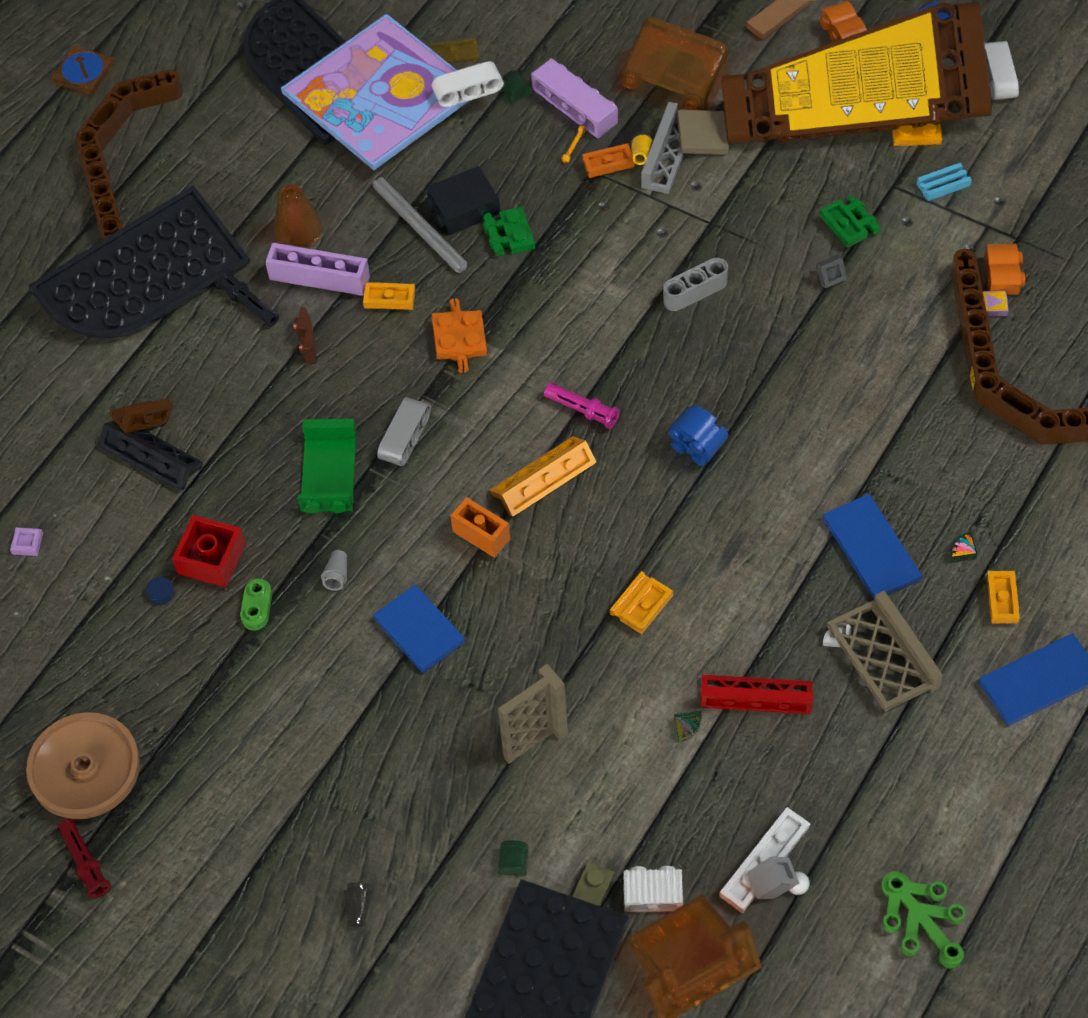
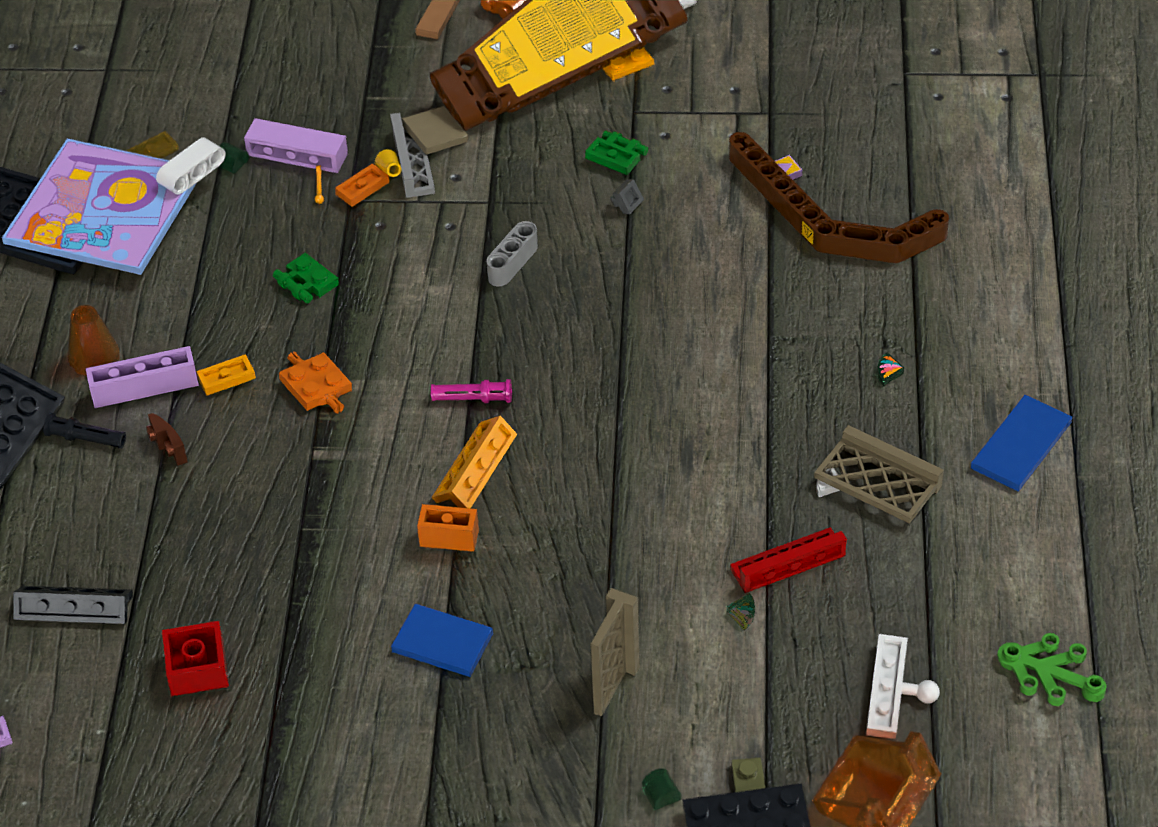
camera: 30 degrees left, 10 degrees down
reddish brown panel [110,398,173,434] -> none
dark blue tile [146,577,175,605] -> none
bright green plate [240,579,272,630] -> none
green panel [298,419,357,514] -> none
light grey cone [321,550,347,591] -> none
light grey axle [373,177,467,273] -> none
light grey beam [377,397,431,466] -> none
black brick [425,166,500,236] -> none
light orange plate [610,571,673,634] -> none
clear orange windscreen [620,17,729,111] -> none
white brick [624,866,683,912] -> none
blue brick [668,405,728,466] -> none
light grey panel [747,857,800,899] -> none
blue tile [823,494,922,600] -> none
medium azure tile [916,162,972,201] -> none
orange brick [984,244,1025,295] -> none
light orange plate [986,571,1020,624] -> none

